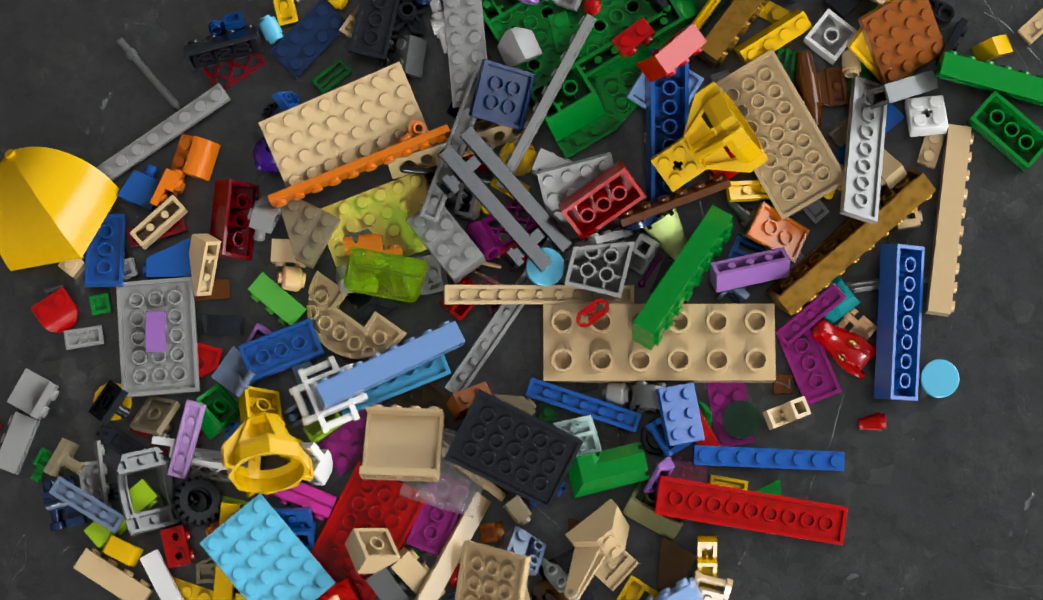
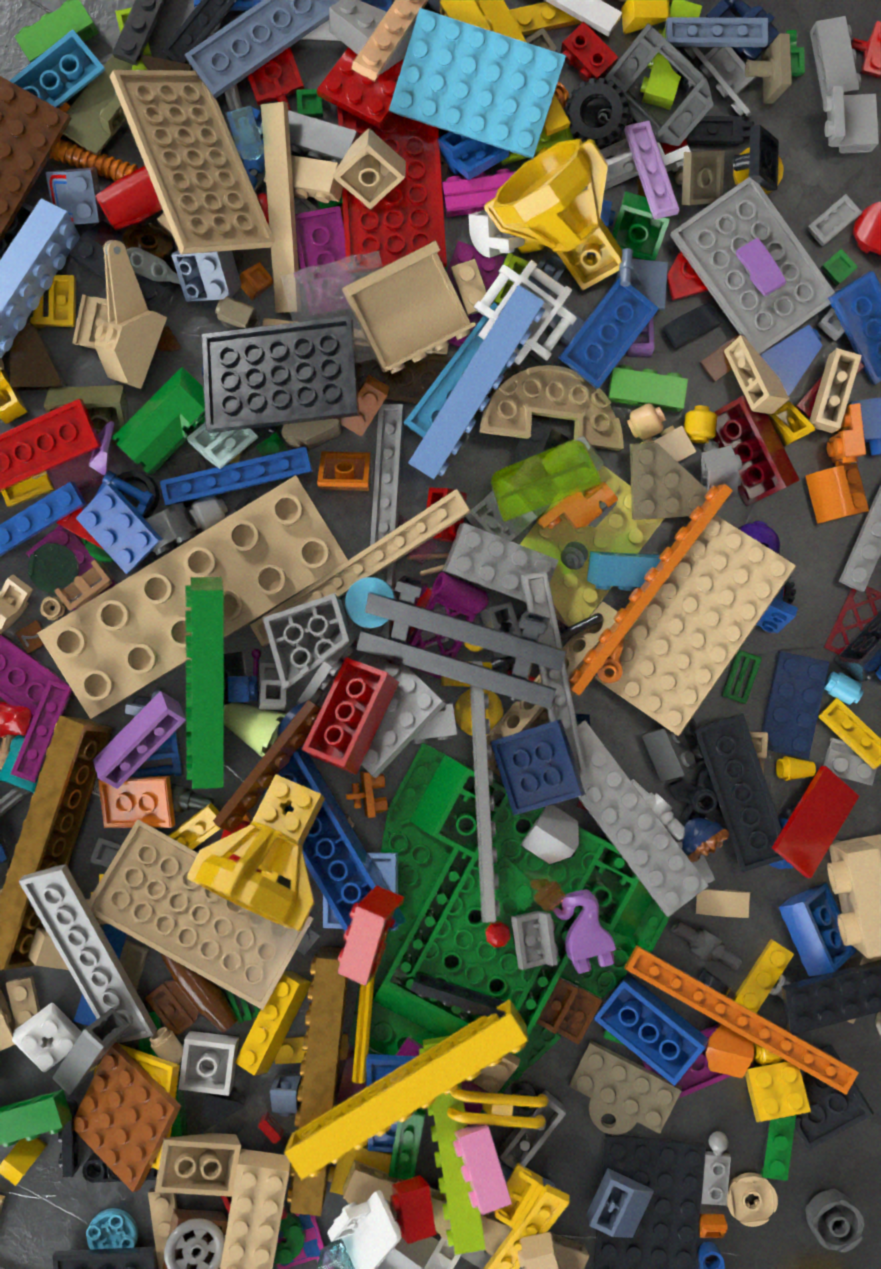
camera: 155 degrees right, 5 degrees up
red beam [576,299,609,329] -> none
red brick [612,17,655,59] -> none
none -> tan plate [40,596,65,621]
none -> medium nougat window [54,560,114,611]
none -> blue brick [228,676,258,702]
none -> orange slope [317,451,371,491]
none -> orange hips [346,771,388,818]
none -> tan plate [451,259,491,316]
none -> clear orange piece [531,878,566,911]
none -> dark grey wheel [561,542,588,570]
none -> dark azure brick [587,551,661,591]
none -> yellow head [684,405,717,444]
none -> yellow slope [768,401,815,447]

